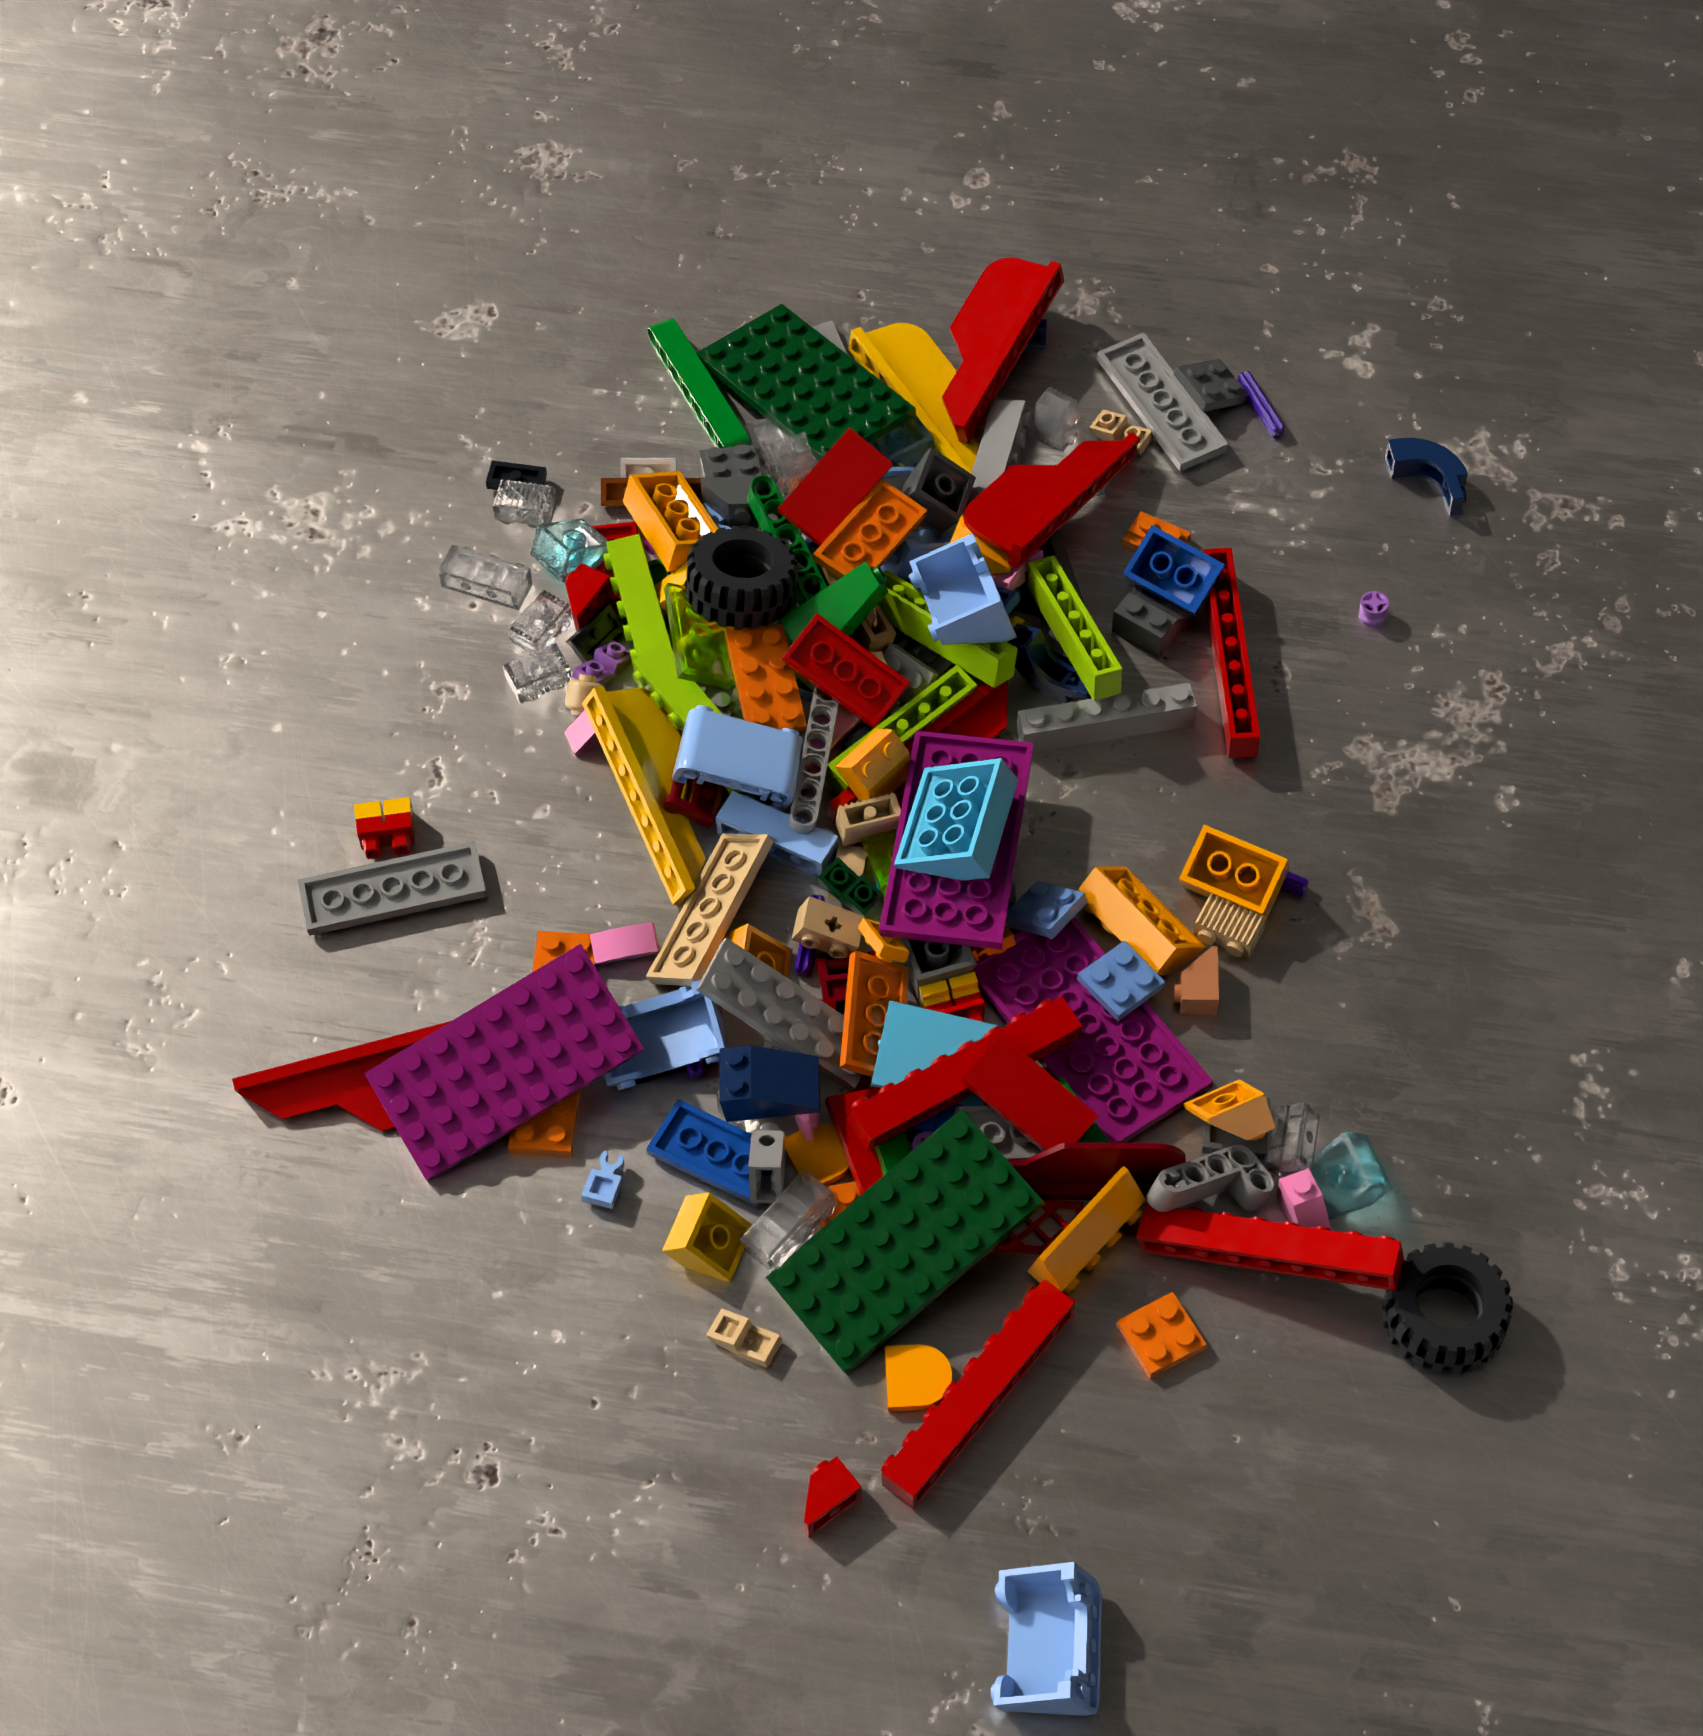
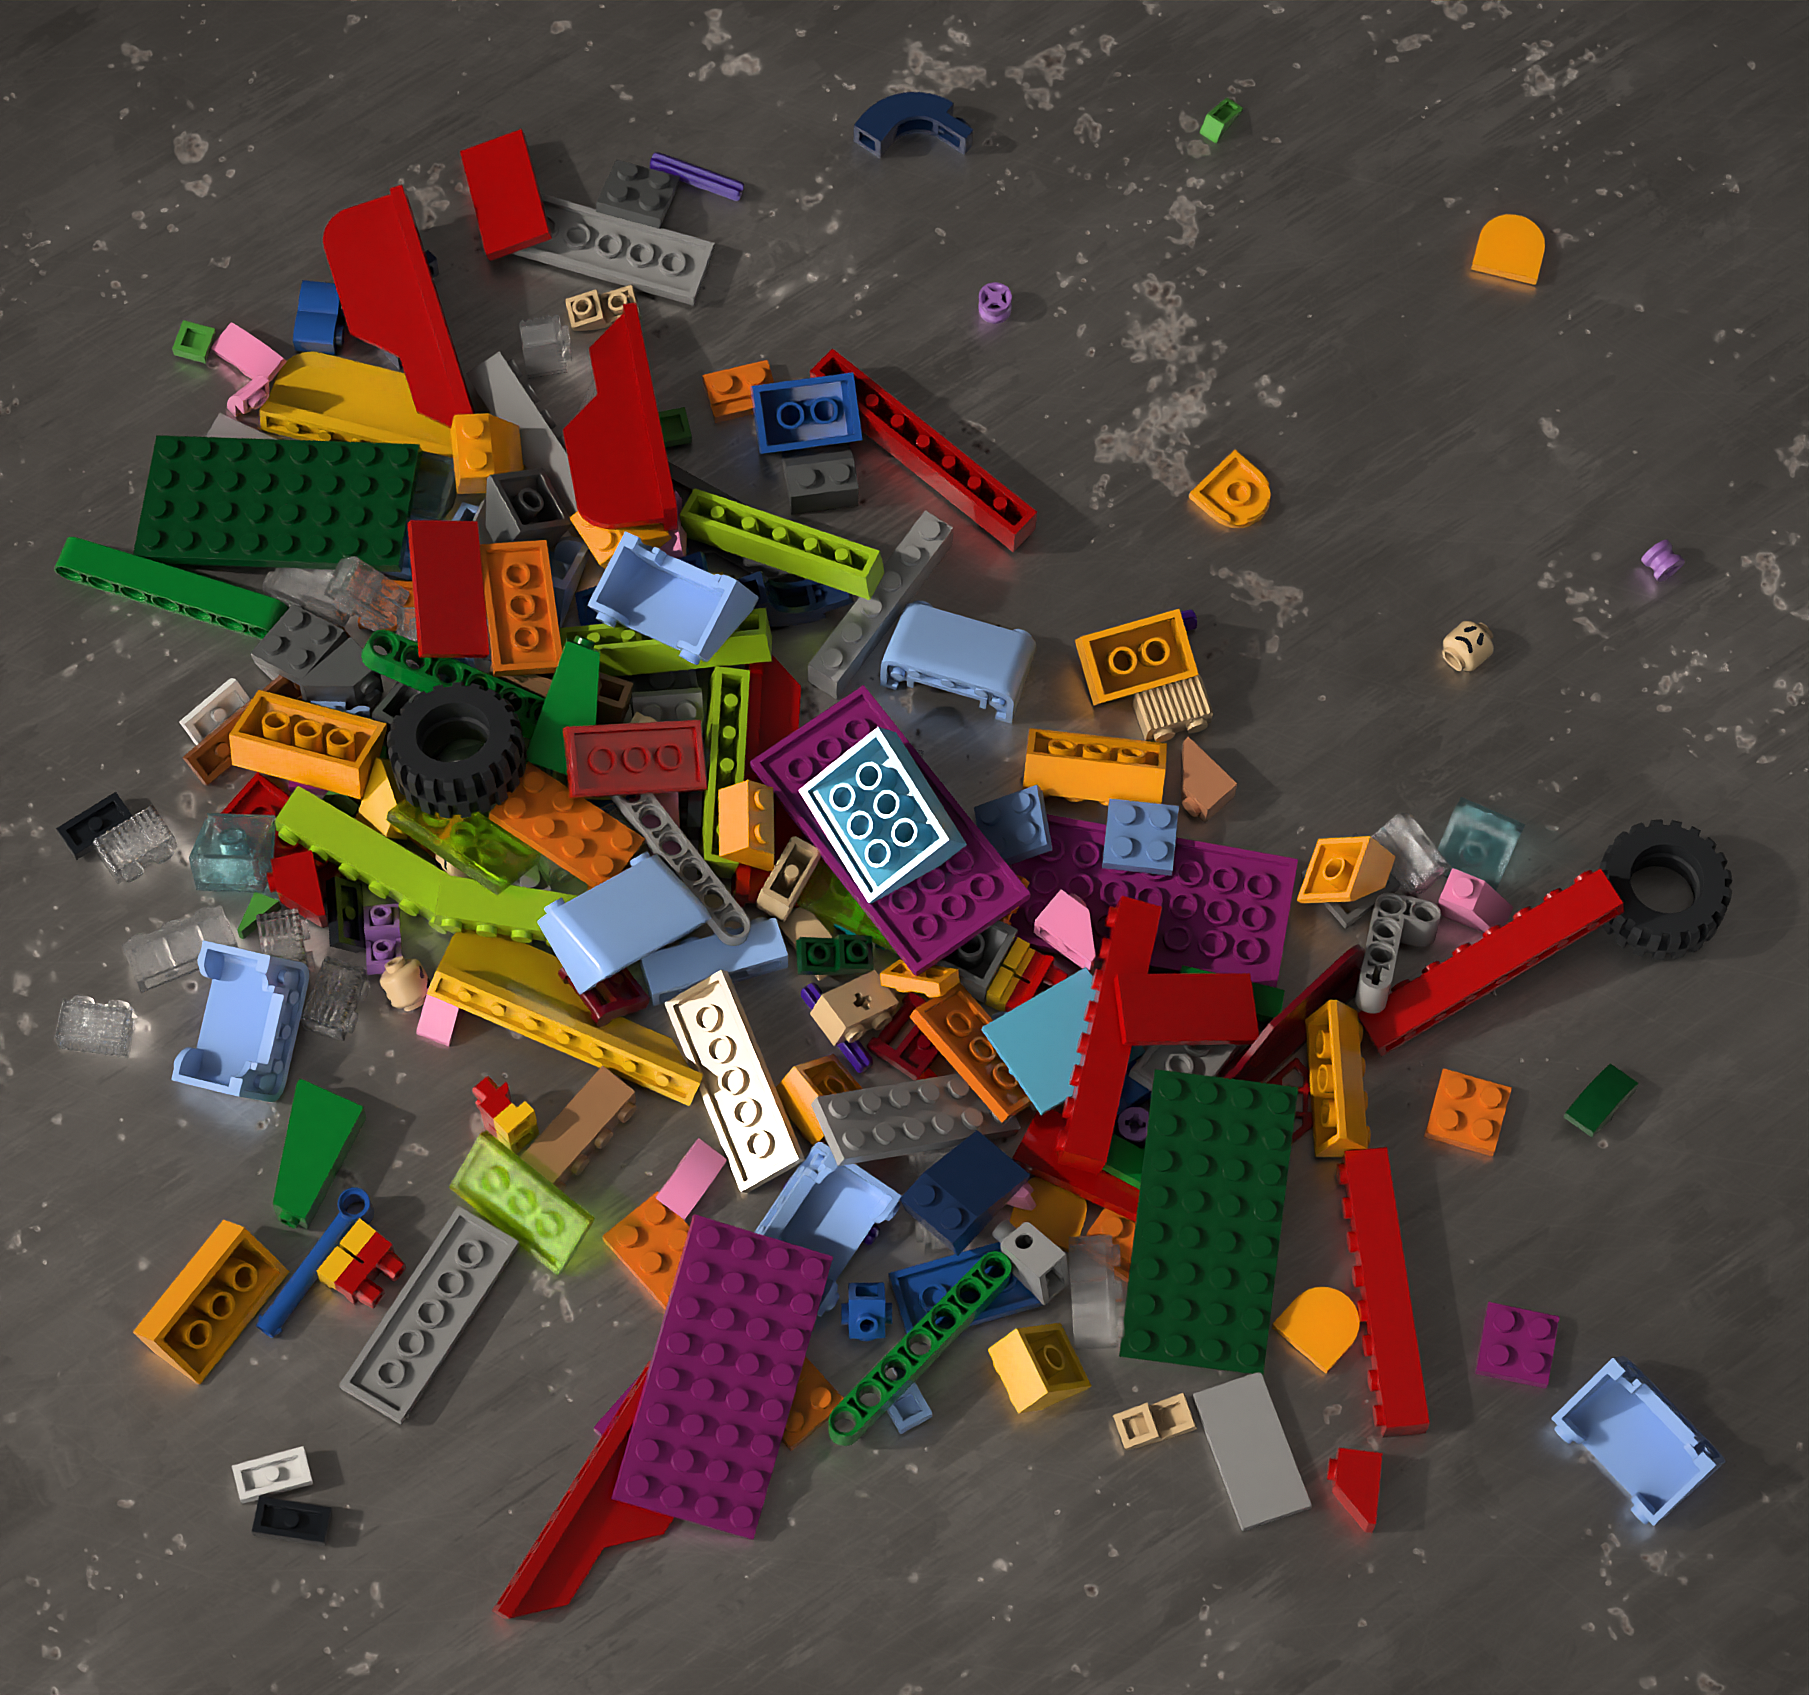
camera: 50 degrees left, 10 degrees up
none -> clear brick [55,995,137,1058]
none -> light orange slope [133,1219,290,1385]
none -> bright green plate [172,320,217,364]
none -> light blue windscreen [172,940,309,1102]
none -> bright pink slope [210,322,287,383]
none -> bright pink slope [227,375,270,417]
none -> white plate [232,1446,313,1504]
none -> bright green piece [237,892,281,939]
none -> black plate [252,1496,333,1547]
none -> blue piece [256,1187,374,1338]
none -> green slope [273,1078,366,1229]
none -> blue brick [293,280,345,355]
none -> clear neon green tile [449,1130,595,1276]
none -> light orange slope [450,413,524,494]
none -> red tile [460,129,552,261]
none -> hips [472,1076,539,1157]
none -> medium nougat brick [509,1066,637,1207]
none -> bright green plate [658,407,692,448]
none -> green beam [828,1251,1012,1446]
none -> blue brick [841,1282,892,1341]
none -> light blue windscreen [880,600,1036,724]
none -> bright pink slope [1033,889,1096,973]
none -> light orange tile [1189,449,1271,528]
none -> light grey tile [1192,1373,1312,1532]
none -> bright green piece [1199,97,1243,143]
none -> tan head [1442,621,1494,671]
none -> magenta plate [1475,1302,1560,1389]
none -> dark green slope [1564,1063,1639,1137]
none -> medium lavender wheel [1641,539,1685,582]

